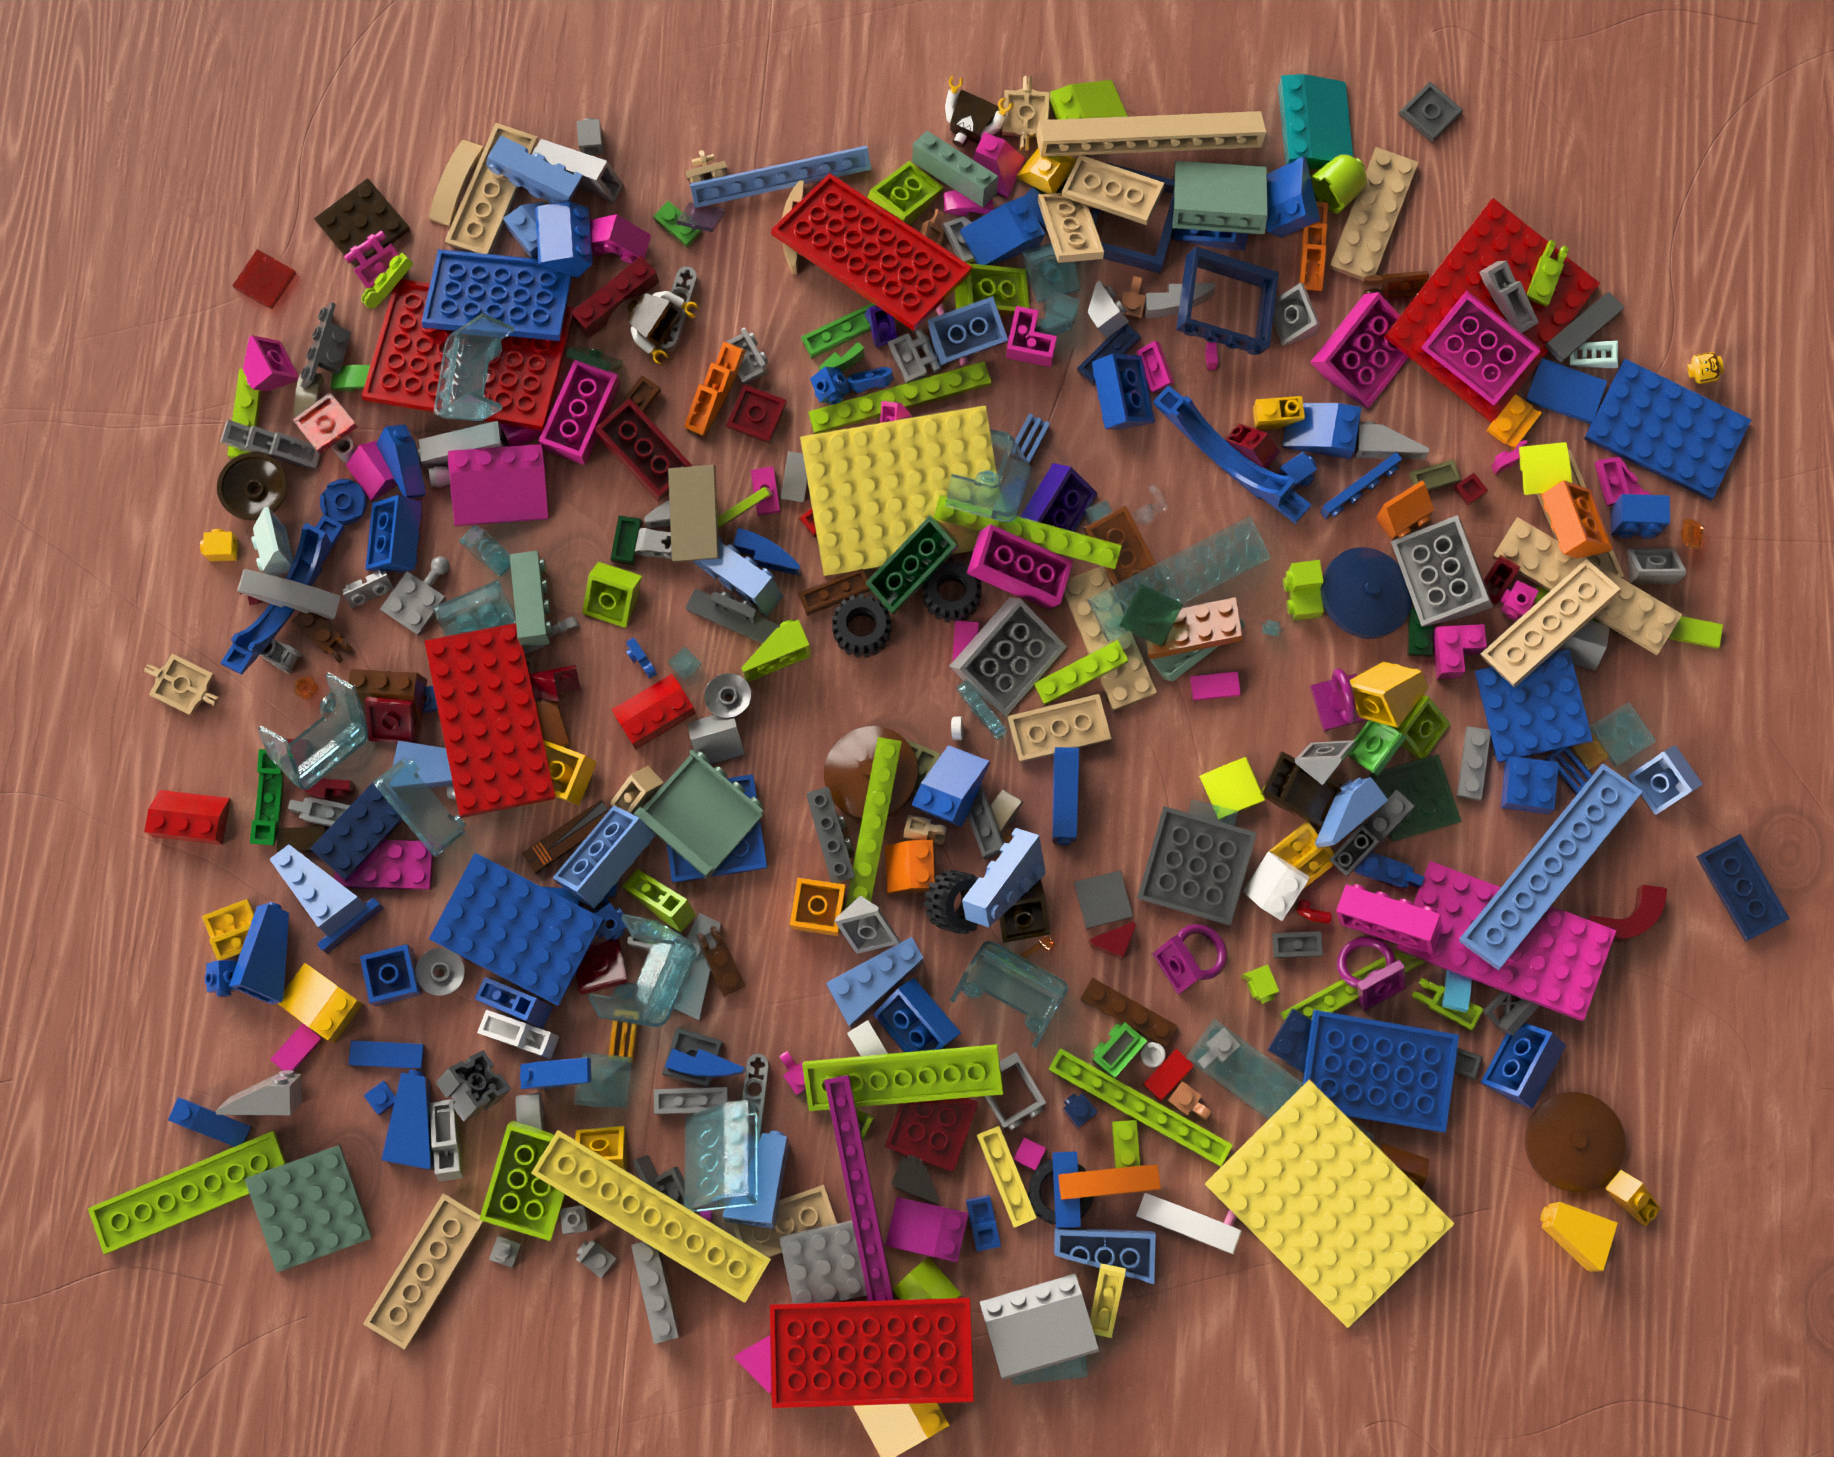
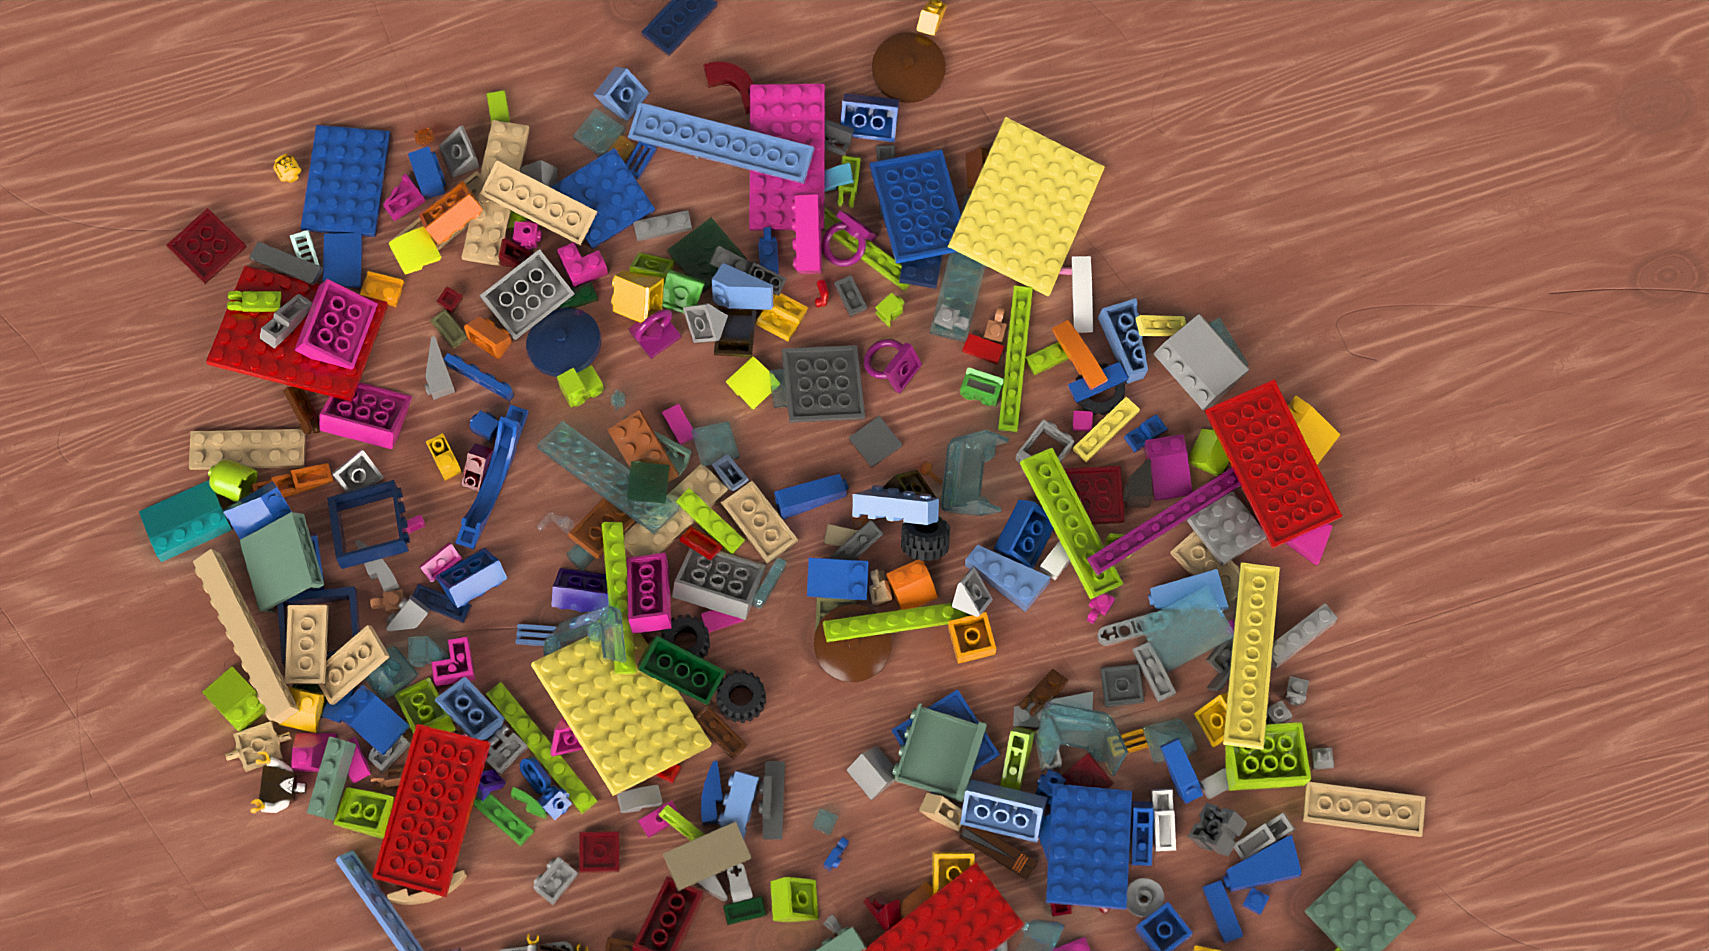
camera: 115 degrees left, 5 degrees down
red slope [611,674,696,750] -> none
blue slope [665,1049,746,1078] -> none
orange slope [684,341,746,436] -> none
flat silver dish [704,673,752,719] -> none
lime slope [741,619,812,682] -> none
dark grey bracket [806,787,855,883] -> none
white tile [951,716,963,740] -> none
dark blue brick [1062,1093,1098,1130] -> none
reddish brown plate [1080,977,1178,1047] -> none
dark red slope [1088,921,1136,960] -> none
white tile [1141,1042,1166,1068] -> none
white slope [1243,851,1310,921] -> none
blue slope [1282,403,1362,460] -> none
dark grey tile [1399,82,1463,143] -> none
dark pink plate [1491,440,1527,475] -> none
blue brick [1501,756,1559,815] -> none
yellow slope [1540,1202,1618,1272] -> none
none -> dark red plate [166,208,246,284]
none -> red tile [679,526,723,561]
none -> clear light blue plate [691,421,740,466]
none -> sand blue slope [712,454,749,491]

